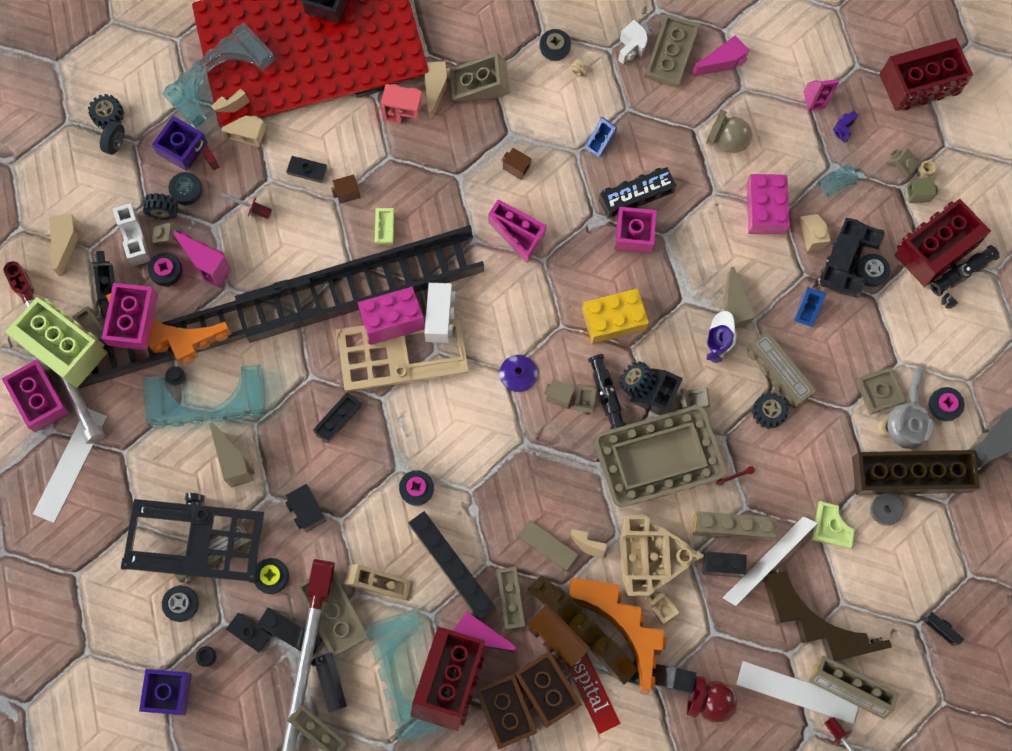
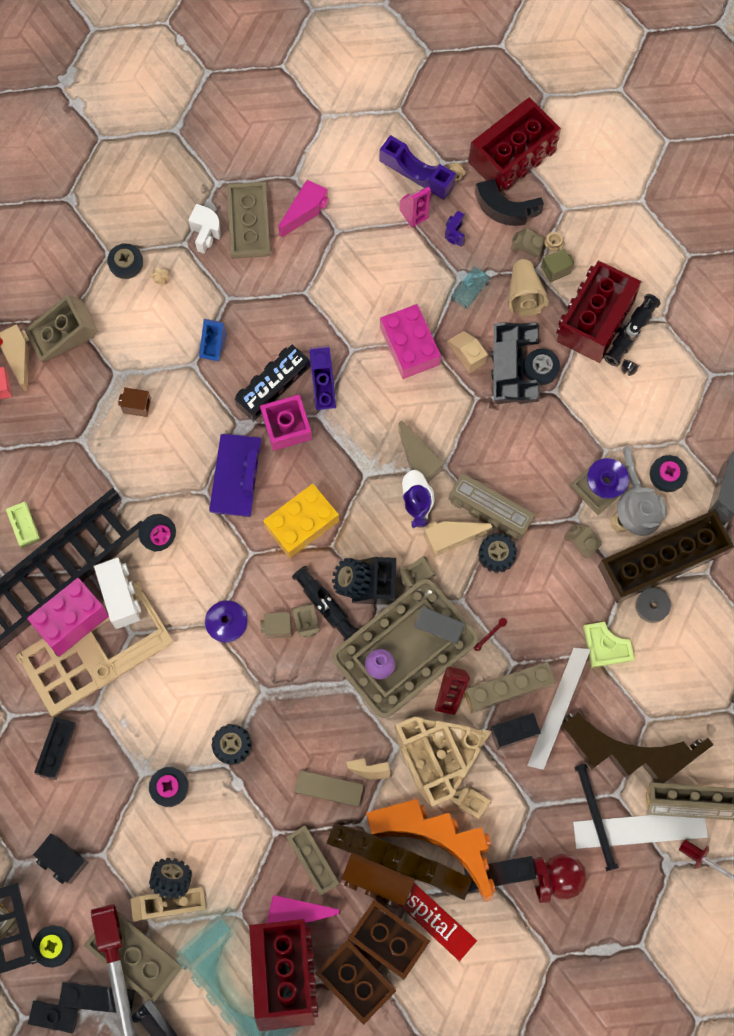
camera: 20 degrees left, 0 degrees up
black brick [408,511,496,621] -> none
dark pink wedge [488,199,547,263] -> none
dark tan tile [706,109,753,153] -> none
blue slope [794,287,826,327] -> none
none -> black wheel [138,514,176,552]
none -> black wheel [149,858,192,899]
none -> dark purple bracket [209,434,261,517]
none -> black wheel [211,724,252,765]
none -> dark purple slope [309,345,336,410]
none -> medium lavender brick [365,649,395,679]
none -> dark purple arch [379,135,456,200]
none -> dark grey slope [414,607,465,644]
none -> tan slope [424,521,492,557]
none -> dark red slope [434,666,470,715]
none -> tan plate [448,162,466,181]
none -> black arch [475,179,544,226]
none -> tan cone [508,259,549,317]
none -> dark tan bracket [564,524,602,559]
none -> black bar [574,764,619,872]
none -> dark purple dish [587,458,629,499]

